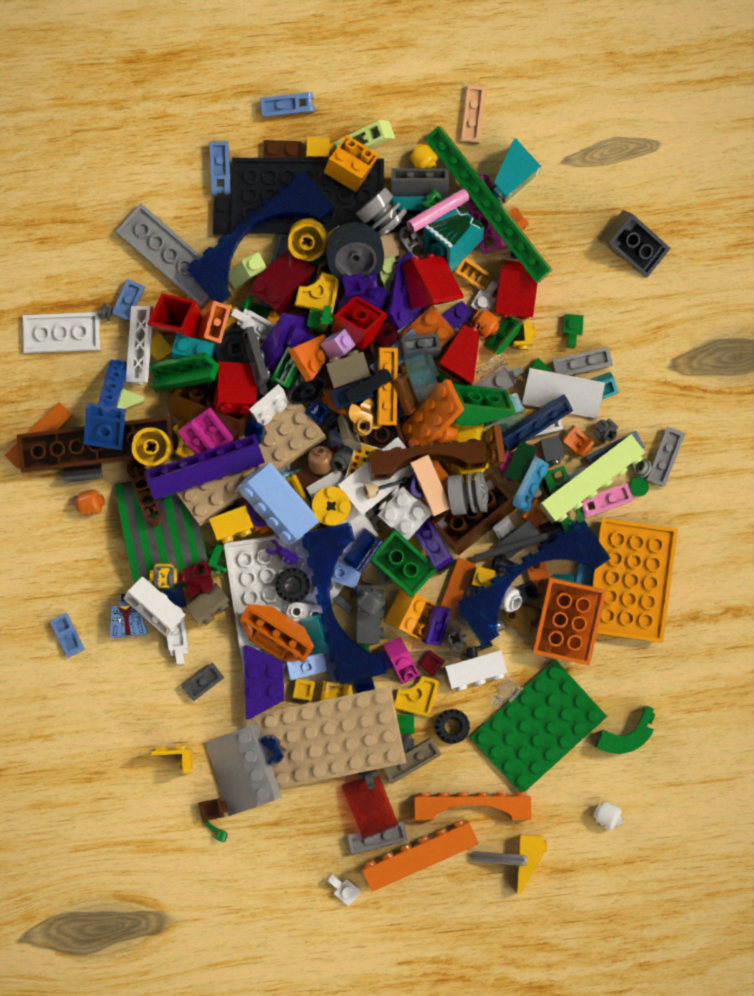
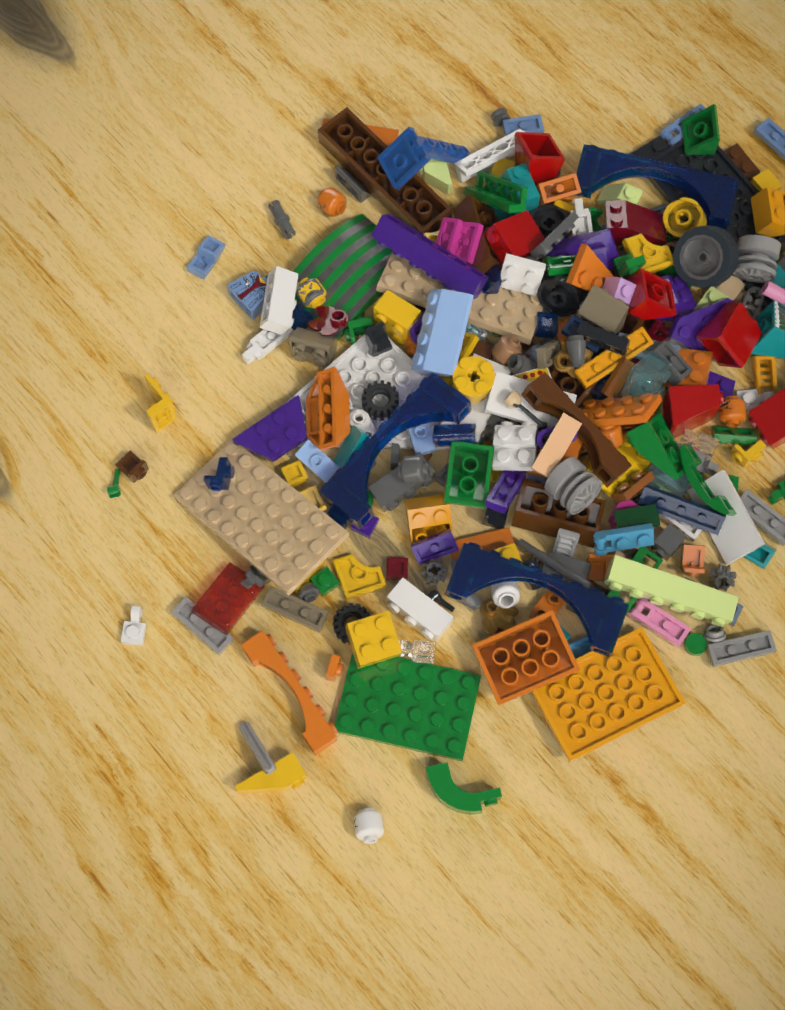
camera: 55 degrees right, 15 degrees down
white tile [22,312,100,354] -> none
light grey plate [116,203,227,307] -> none
copper beam [127,460,163,527] -> none
yellow brick [132,428,172,468] -> none
dark grey plate [182,662,224,701] -> none
light grey slope [205,724,282,816] -> none
dark purple plate [266,540,300,565] -> none
dark purple plate [343,273,378,296] -> none
orange brick [362,819,479,892] -> none
dark pink slope [384,636,420,684] -> none
black slope [517,580,540,604] -> none
none -> dark grey pin [268,200,296,239]
none -> orange plate [326,654,344,682]
none -> yellow brick [345,611,402,669]
none -> black panel [365,322,392,357]
none -> dark grey cone [565,335,586,367]
none -> green slope [680,444,737,516]
none -> green slope [682,104,720,155]

